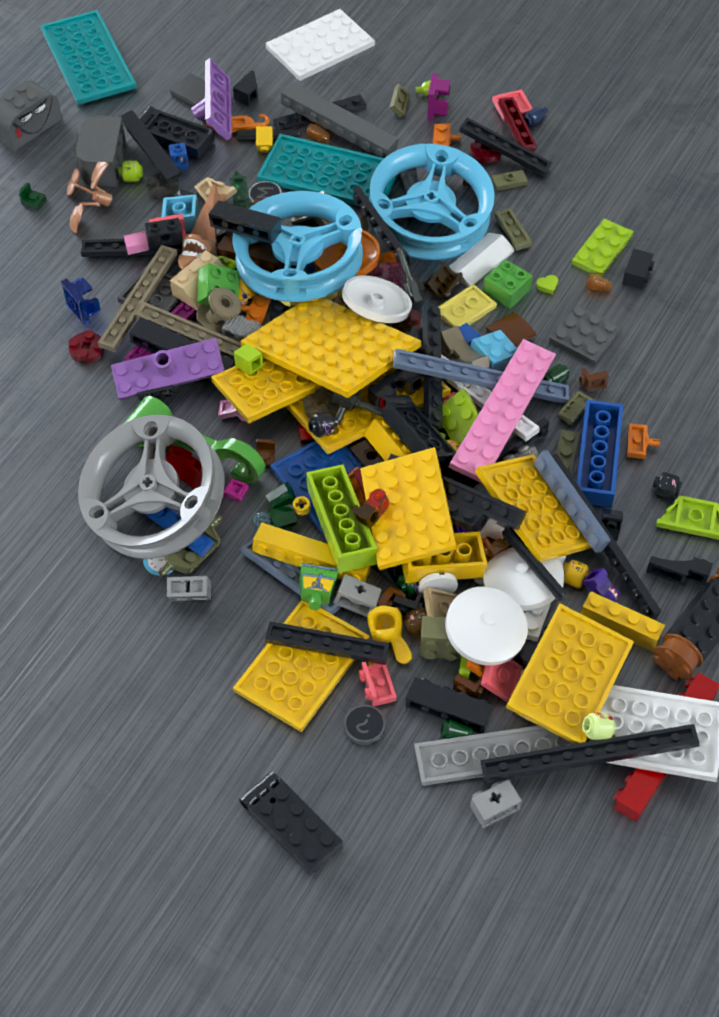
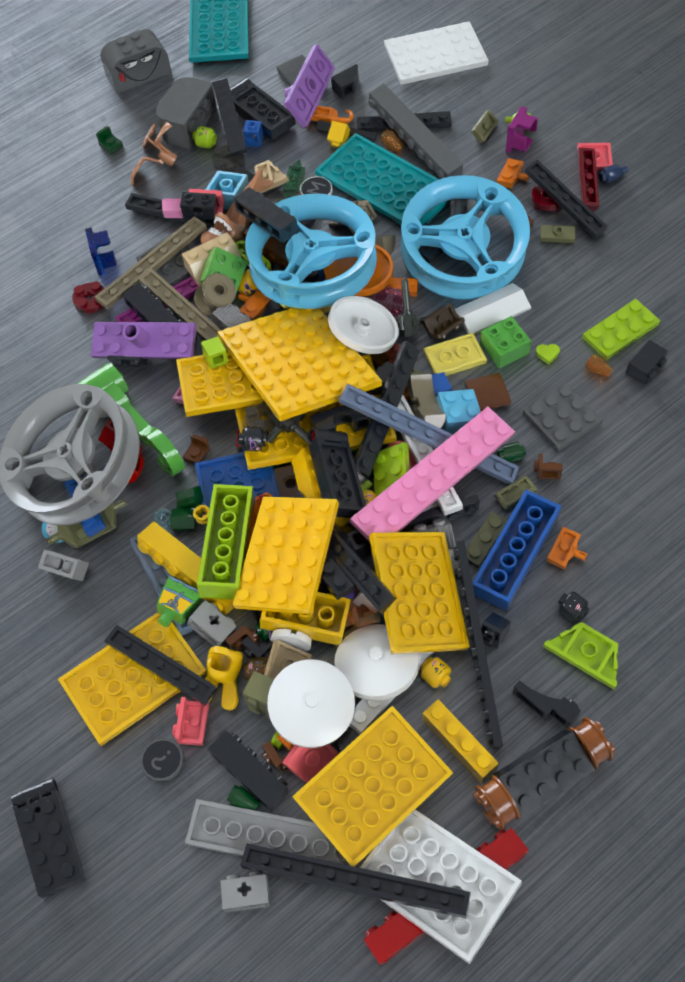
camera: 25 degrees right, 5 degrees up
dark pink tile [223,478,249,502] -> none
leg [351,489,390,529] -> none
black plate [353,185,410,266] -> none
olive plate [495,208,532,251] -> none
black axle [502,527,567,601] -> none
sand blue plate [533,450,611,553] -> none
dark purple leg [582,568,620,602] -> none
yellowish green head [582,712,616,740] -> none

